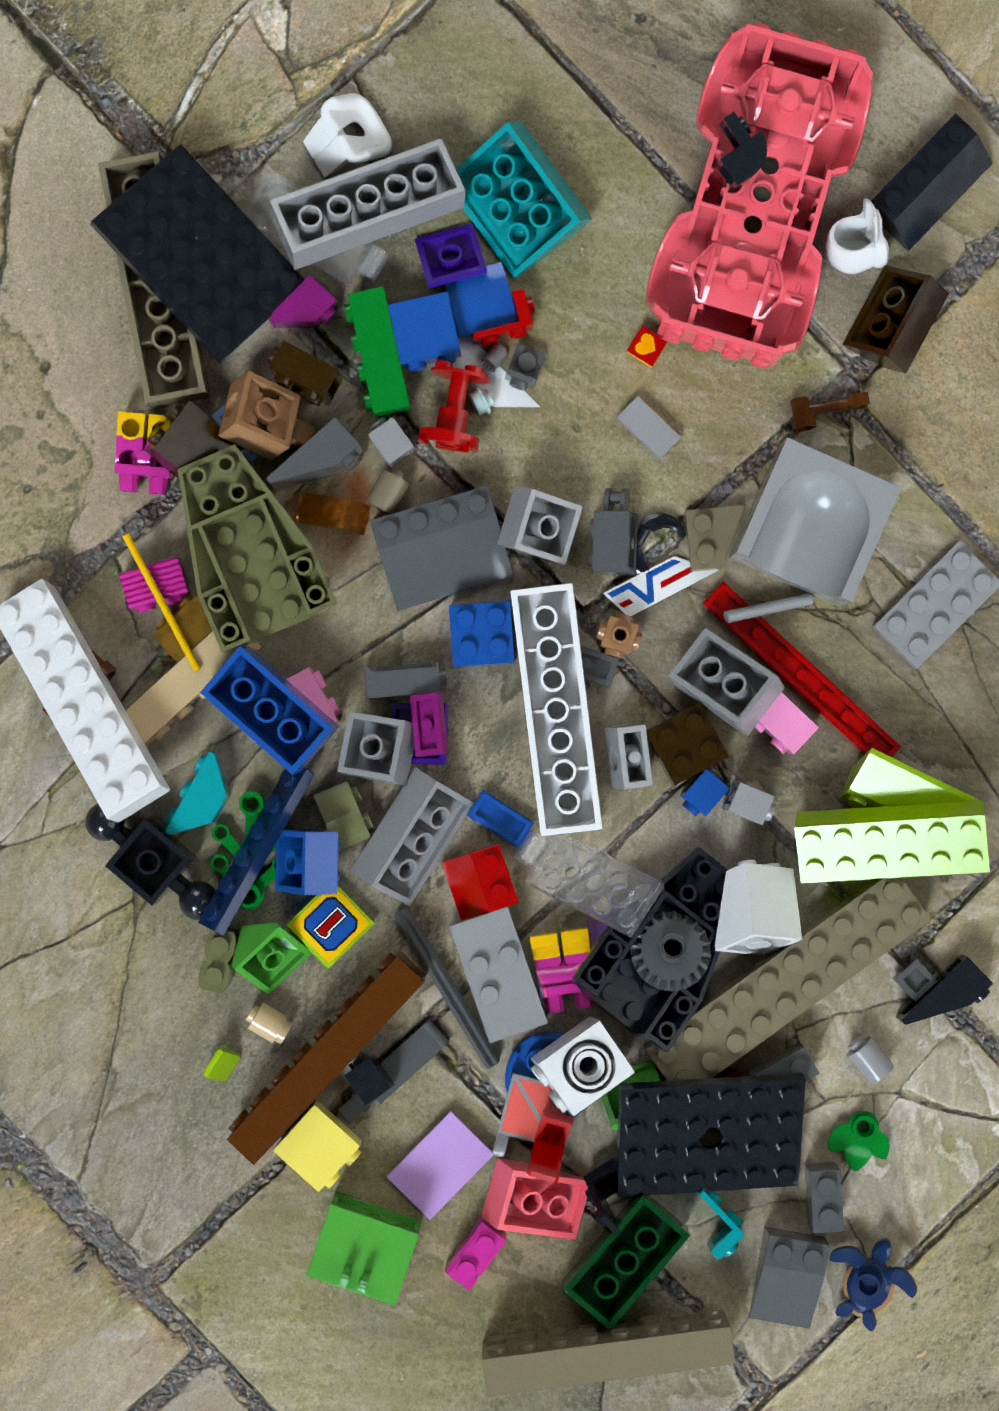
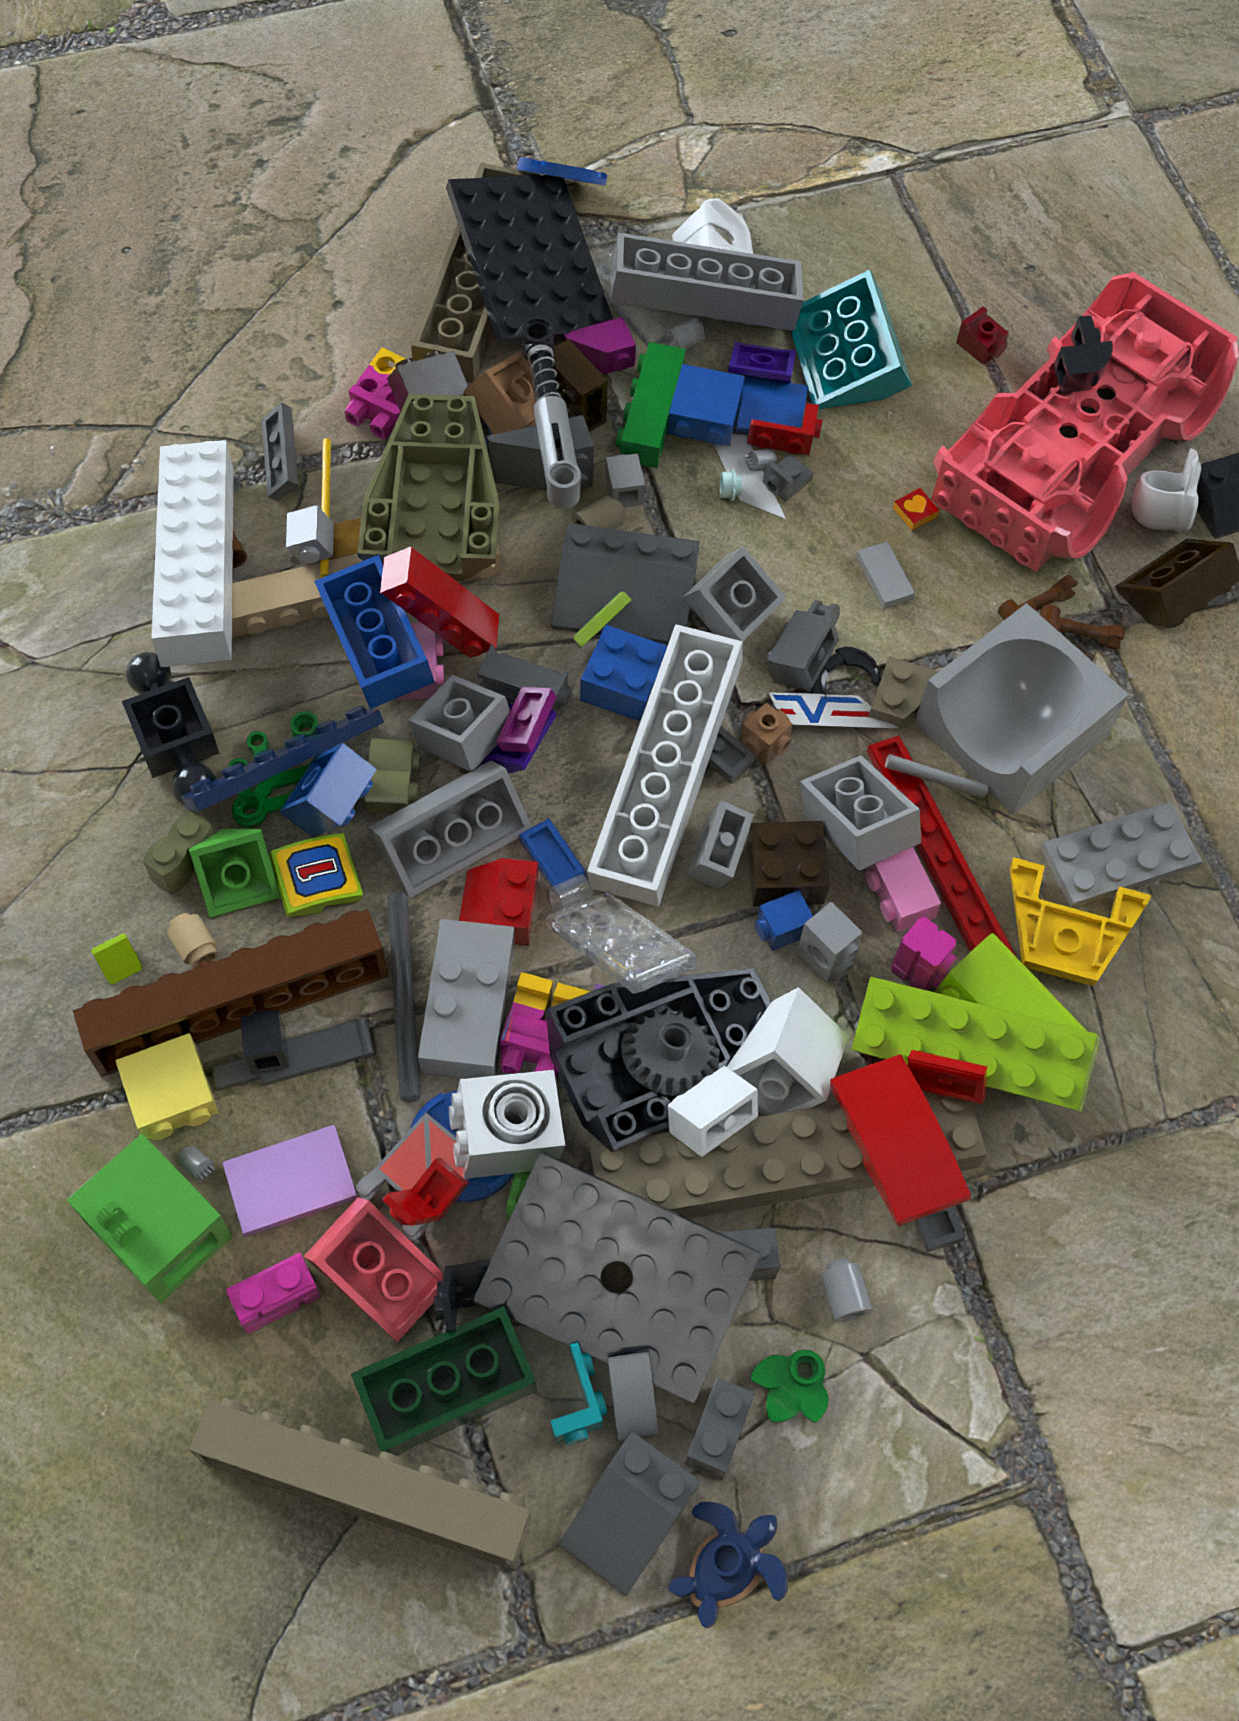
camera: 25 degrees right, 25 degrees down
dark pink brick [119,556,191,614] -> none
teal slope [164,751,230,835] -> none
clear orange bracket [295,493,370,535] -> none
red piece [418,360,491,453] -> none
black slope [896,954,993,1025] -> none
none -> light grey piece [178,1146,215,1180]
none -> dark grey plate [262,402,298,501]
none -> light grey brick [286,505,334,565]
none -> red brick [380,547,499,658]
none -> blue tile [517,157,608,186]
none -> piece [521,316,581,509]
none -> lime tile [573,591,631,648]
none -> light grey slope [607,1352,658,1440]
none -> white brick [668,1066,758,1157]
none -> red slope [830,1054,971,1226]
none -> dark pink brick [891,916,957,991]
none -> red tile [908,1050,988,1104]
none -> dark red brick [956,306,1009,365]
none -> reddish brown brick [998,575,1078,620]
none -> yellow wing [1009,857,1151,987]

